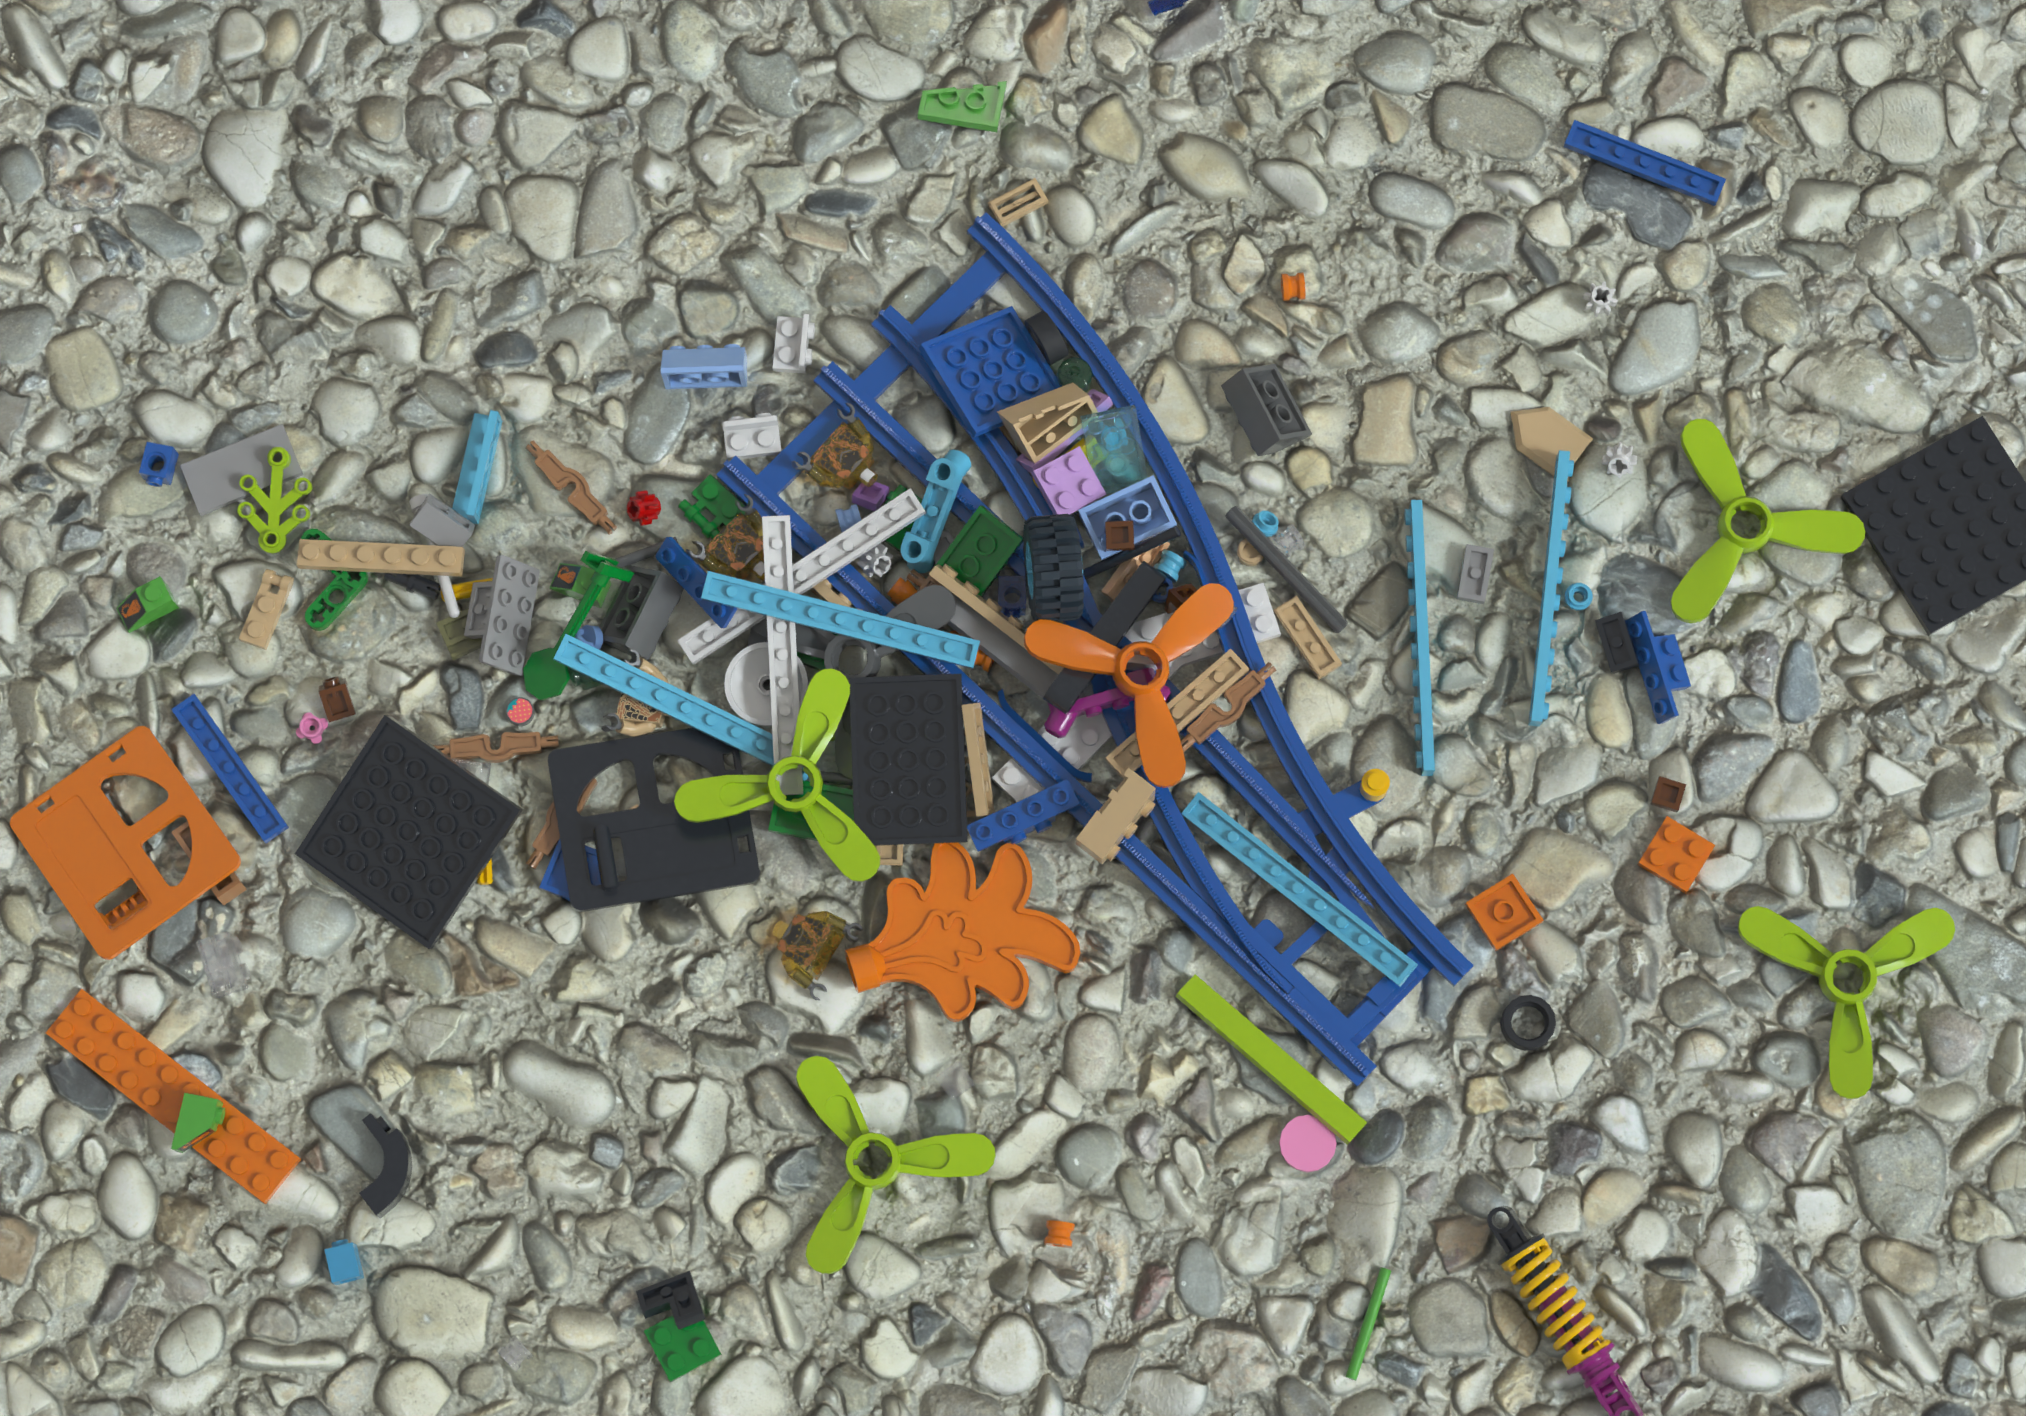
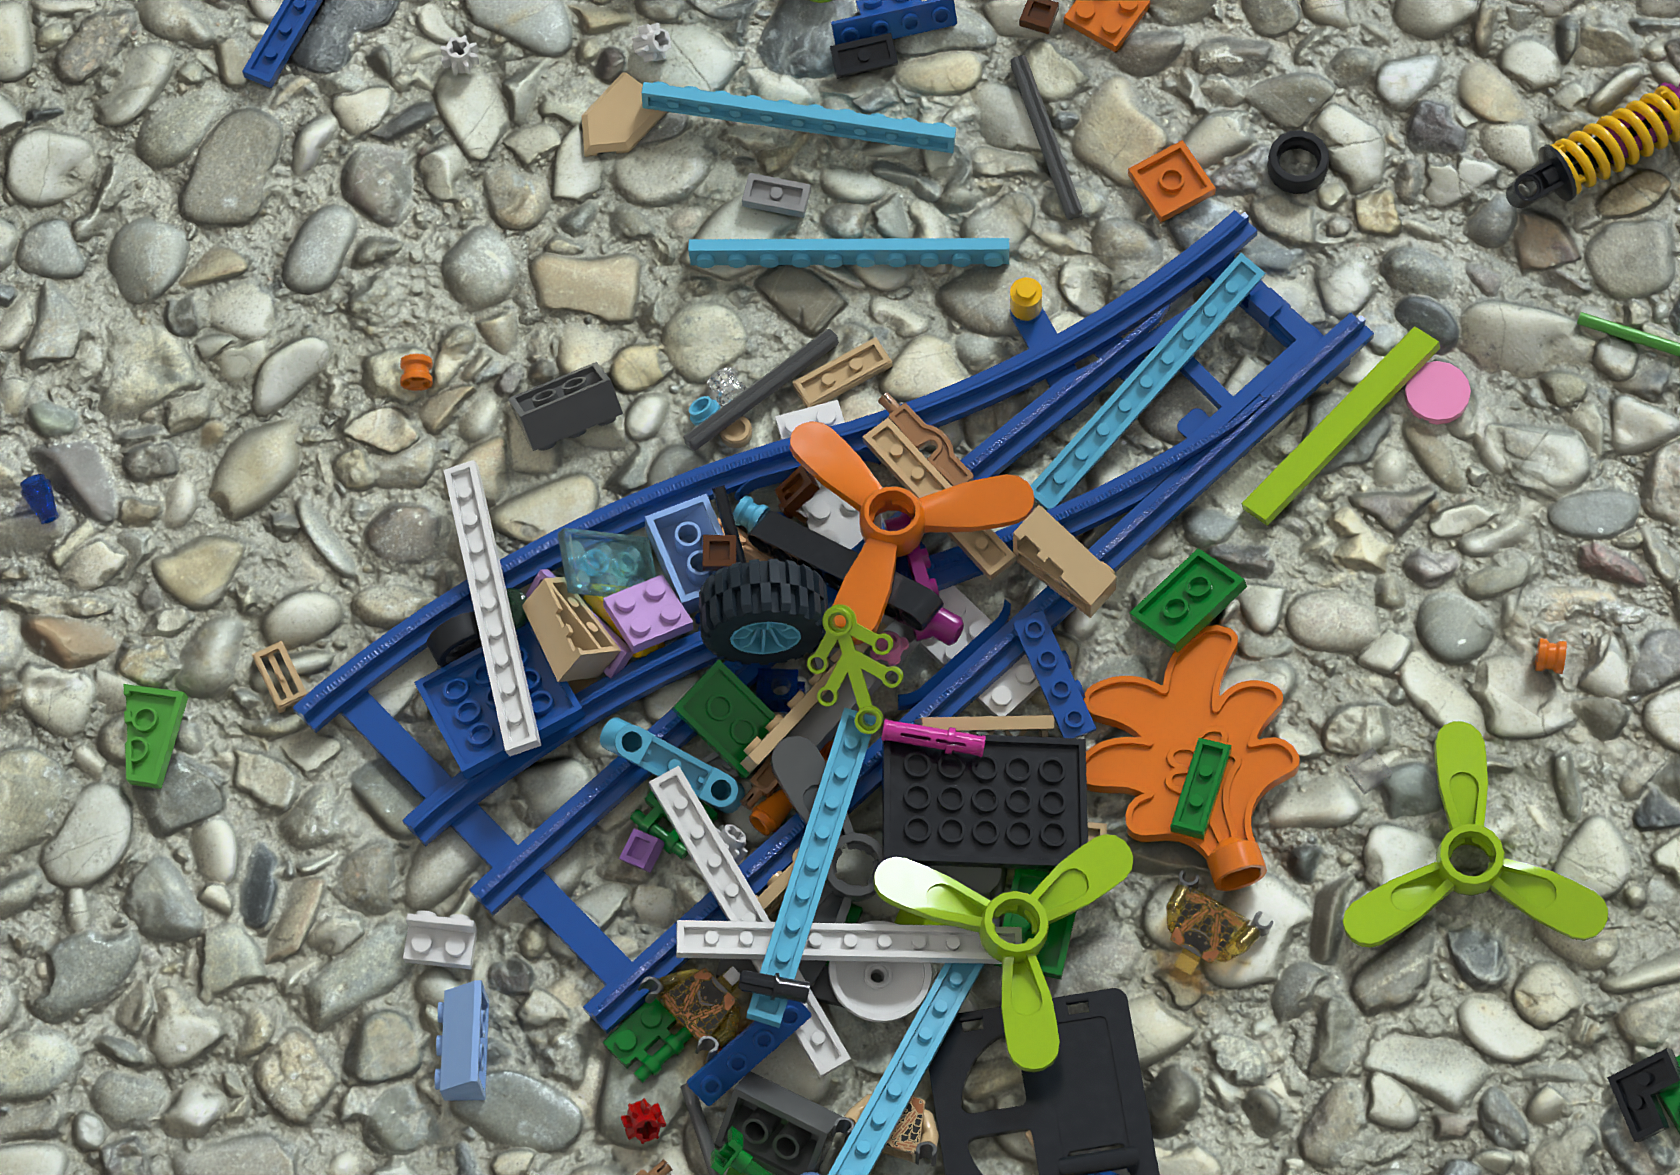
camera: 85 degrees left, 10 degrees down
white bracket [722,413,782,461] -> none
torso [792,403,878,489] -> none
light blue wheel [835,504,861,533] -> none
medium azure plate [1565,583,1593,611] -> none
none -> white plate [444,460,541,756]
none -> black axle [738,970,810,1004]
none -> lime plant [807,604,903,734]
none -> bright pink plate [870,631,909,666]
none -> dark pink pin [881,719,986,757]
none -> dark grey axle [1010,55,1083,220]
none -> green plate [1129,548,1247,653]
none -> green tile [1170,738,1232,840]

